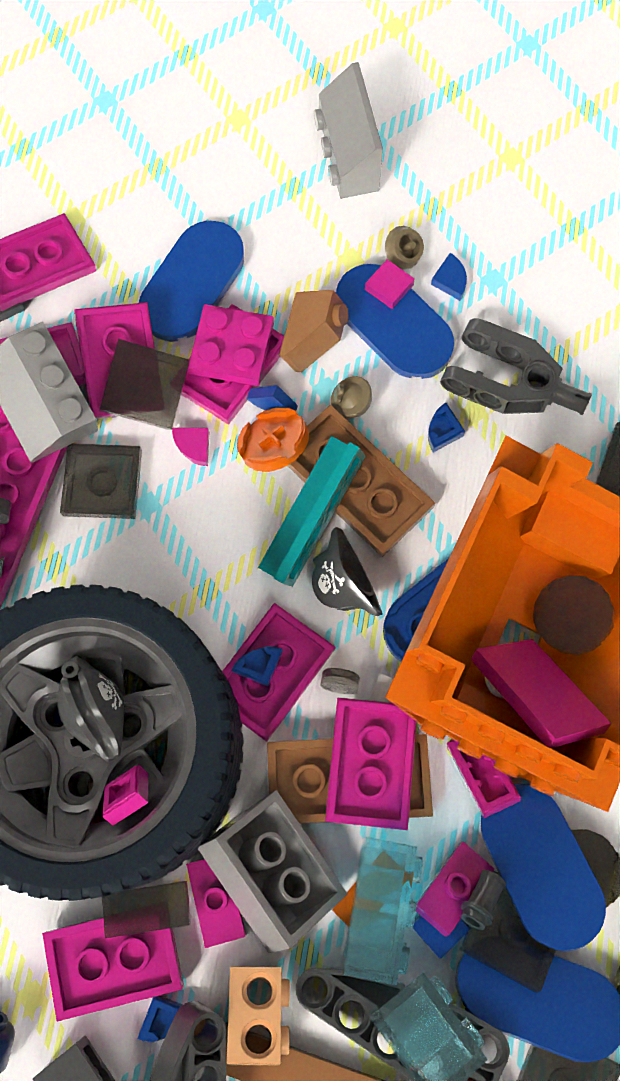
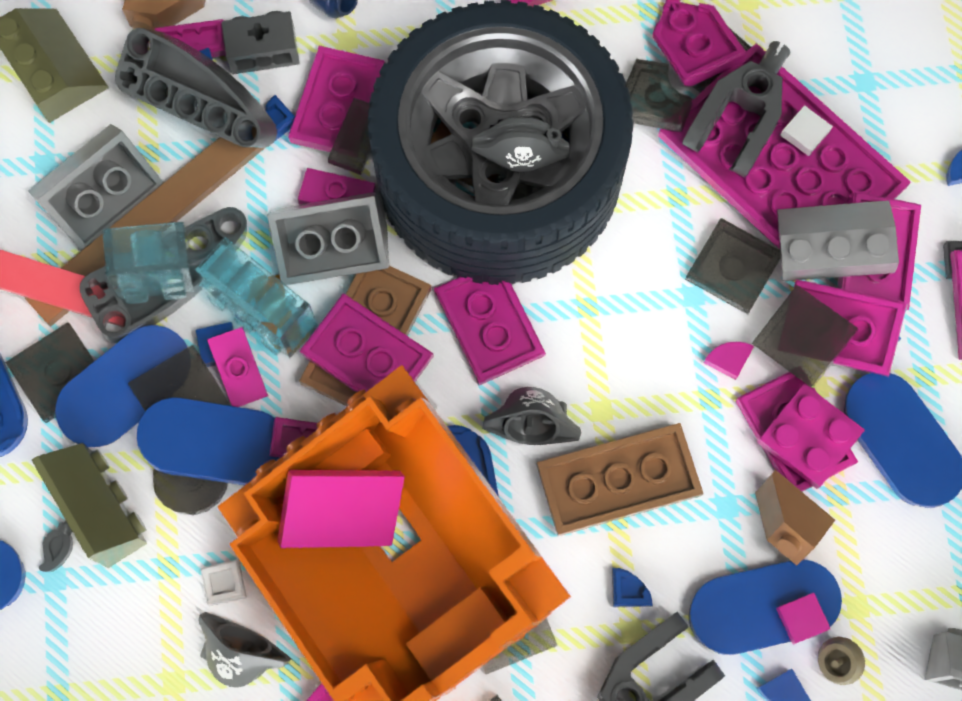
camera: 115 degrees right, 0 degrees up
dark pink tile [103,764,149,826] -> none
light nougat brick [227,967,290,1065] -> none
blue tile [231,646,283,687] -> none
orange tile [237,407,309,472] -> none
blue tile [247,385,298,411] -> none
teal fence [258,436,366,587] -> none
clear smoke tile [320,668,361,694] -> none
dark tan hat [331,376,372,418] -> none
dark grey pin [461,870,506,930] -> none
clear smoke tile [533,575,615,655] -> none

